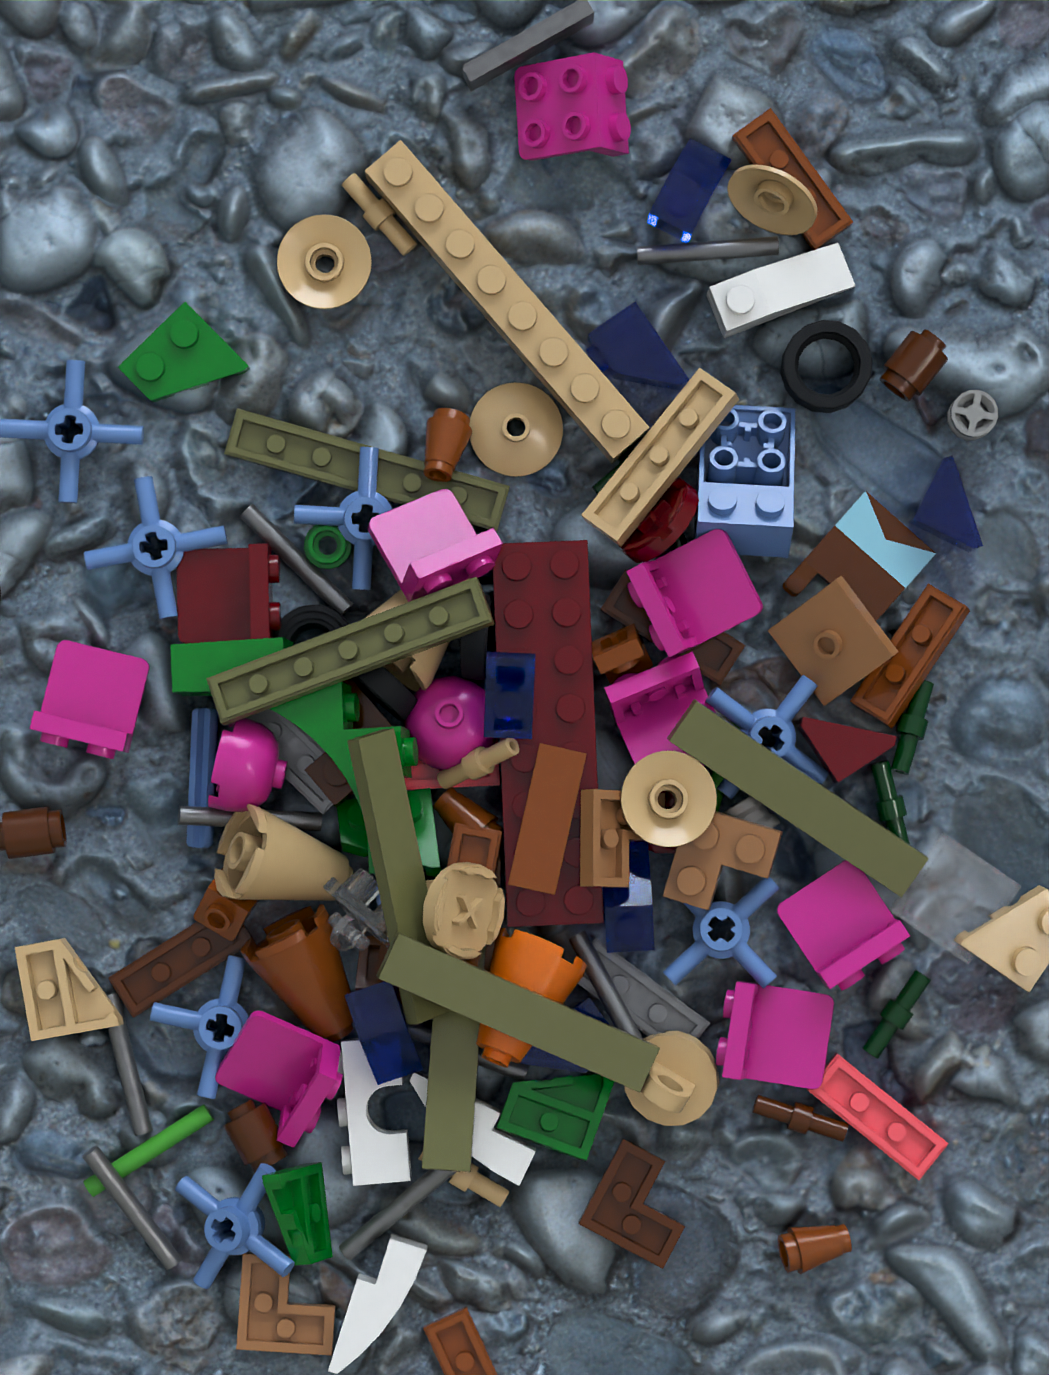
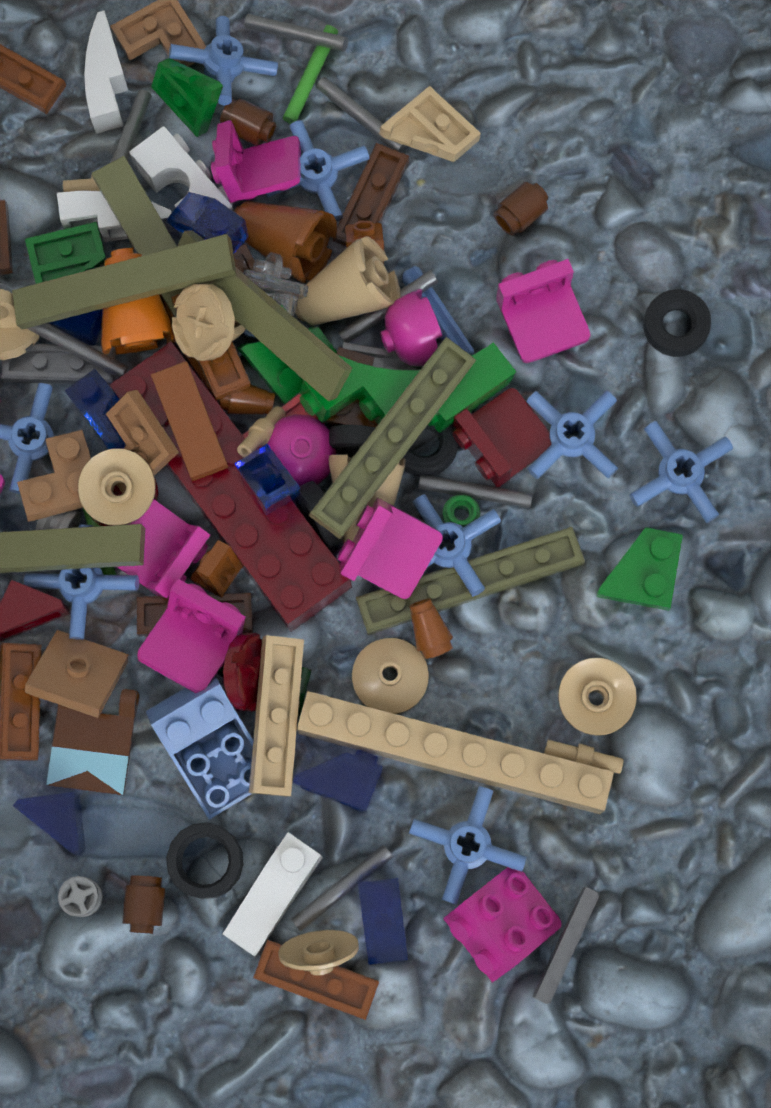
camera: 150 degrees right, 10 degrees down
none -> medium blue bar [409,786,527,905]

